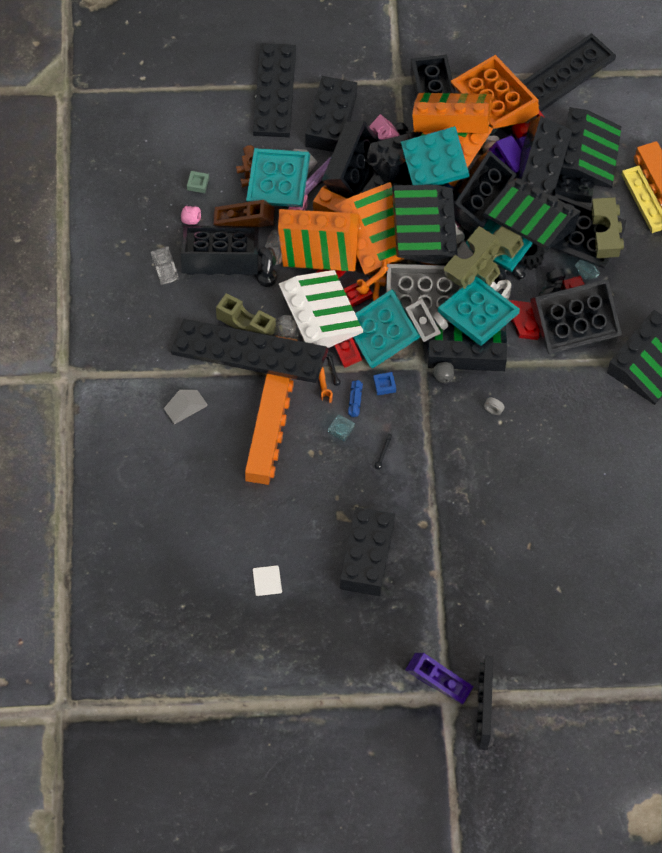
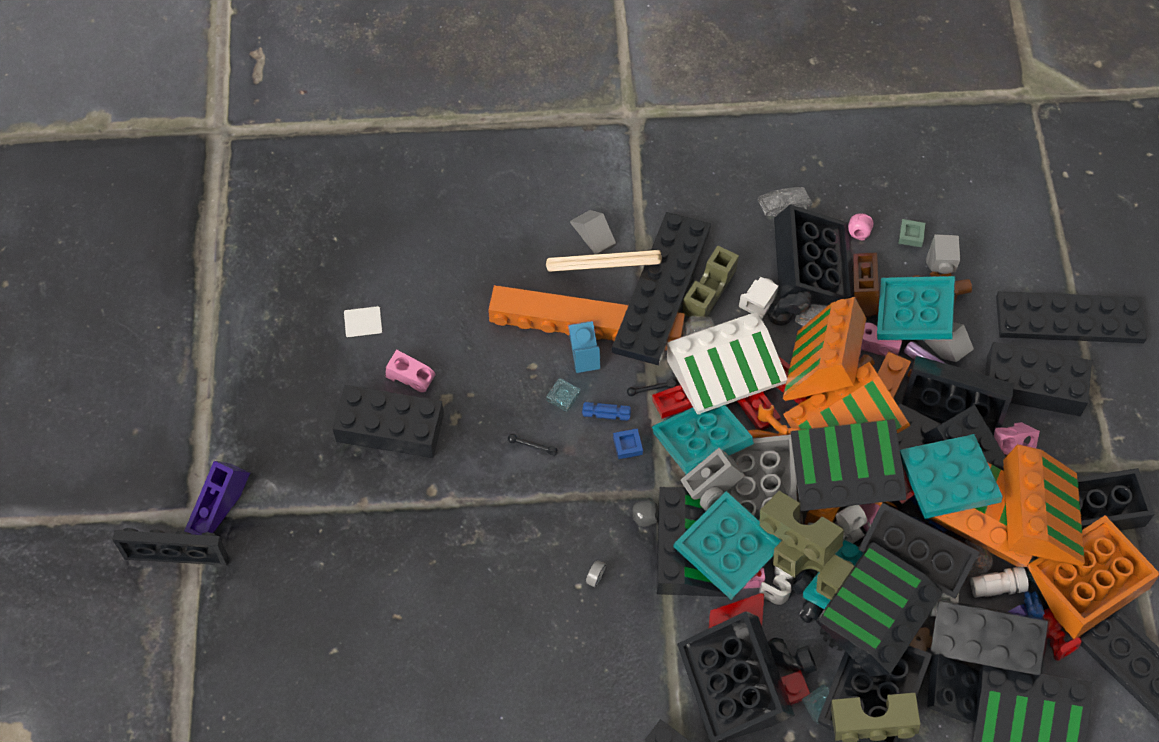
camera: 90 degrees right, 0 degrees up
orange piece [319,366,333,403] -> none
dark purple slope [488,135,522,173] -> none
none -> bright pink leg [386,349,435,392]
none -> axle [546,250,662,272]
none -> dark azure slope [568,321,600,373]
none -> white window [739,277,778,319]
none -> light grey slope [926,235,960,274]
none -> blue axle [1024,591,1045,618]

